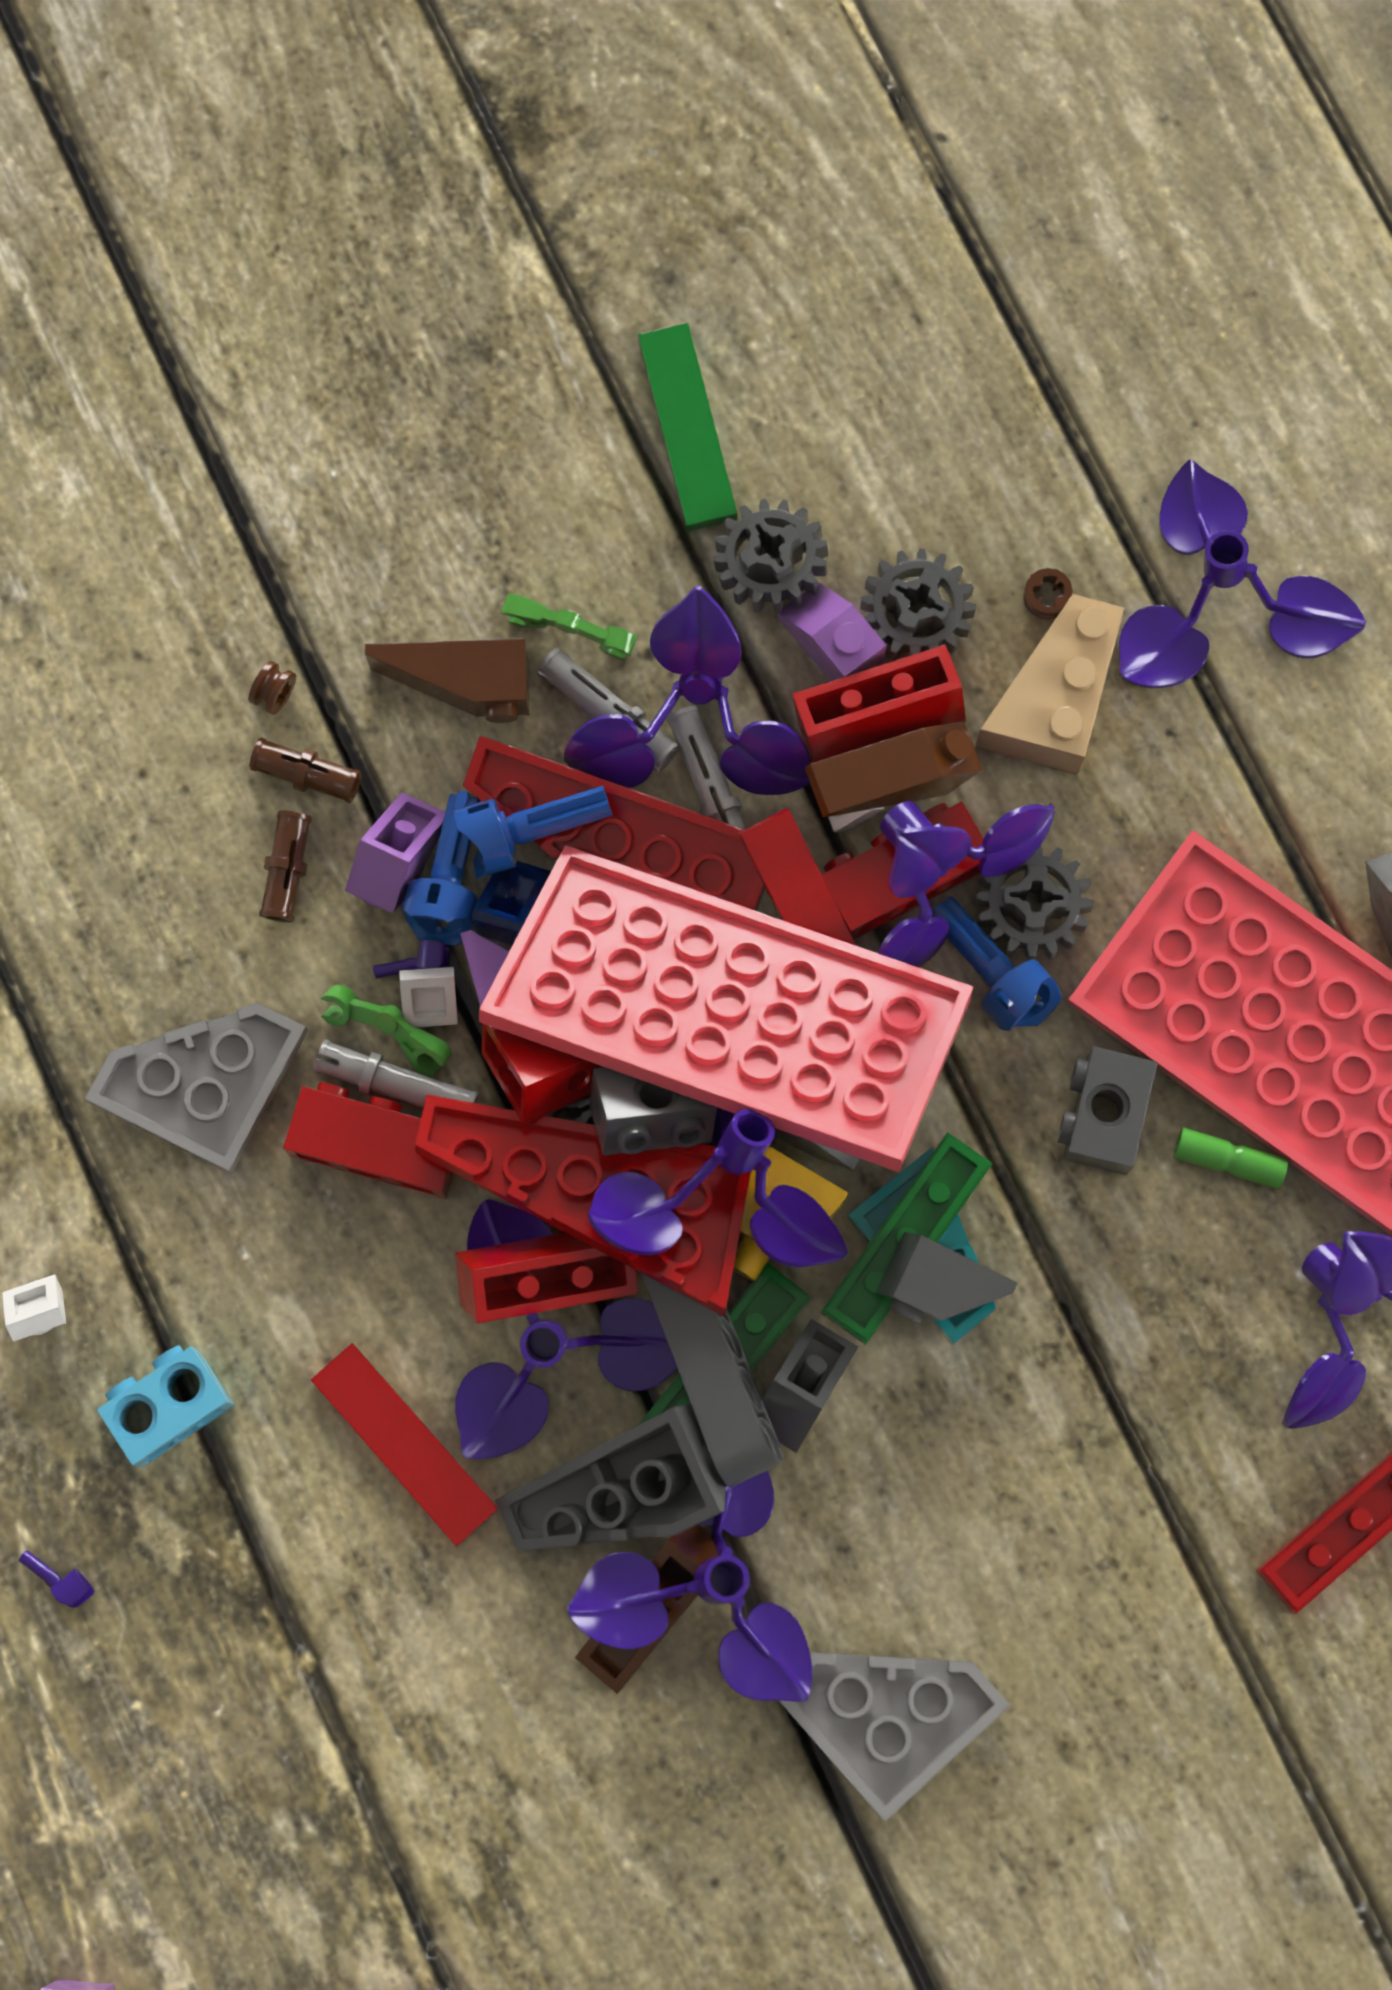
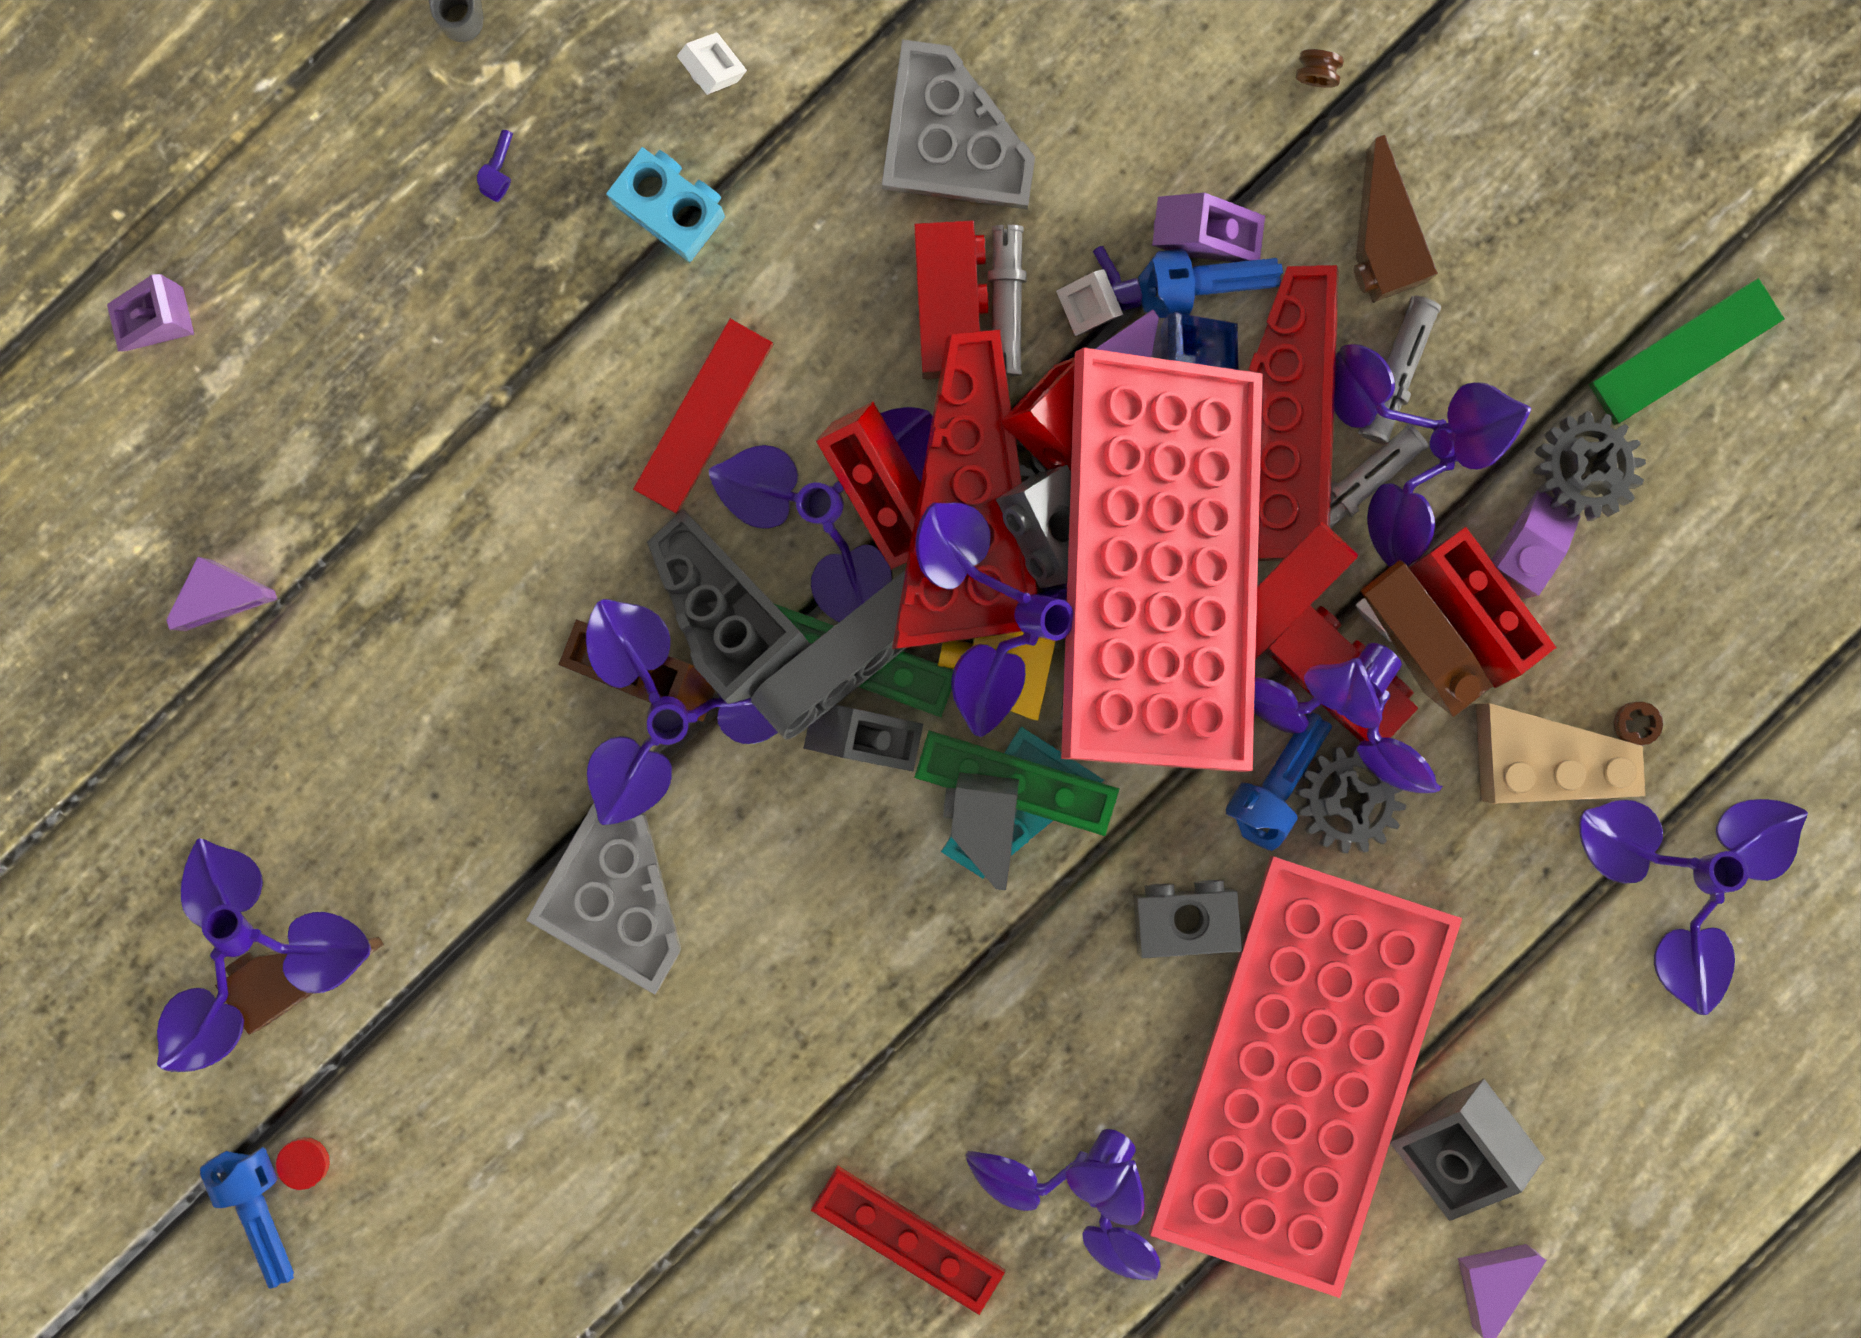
camera: 70 degrees right, 10 degrees up
reddish brown pin [249,737,362,803] -> none
reddish brown pin [259,810,312,923] -> none
bright green piece [321,985,452,1078] -> none
blue piece [454,786,613,880] -> none
bright green piece [500,594,637,660] -> none
dark grey gear [860,548,976,661] -> none
bright green piece [1173,1127,1289,1190] -> none

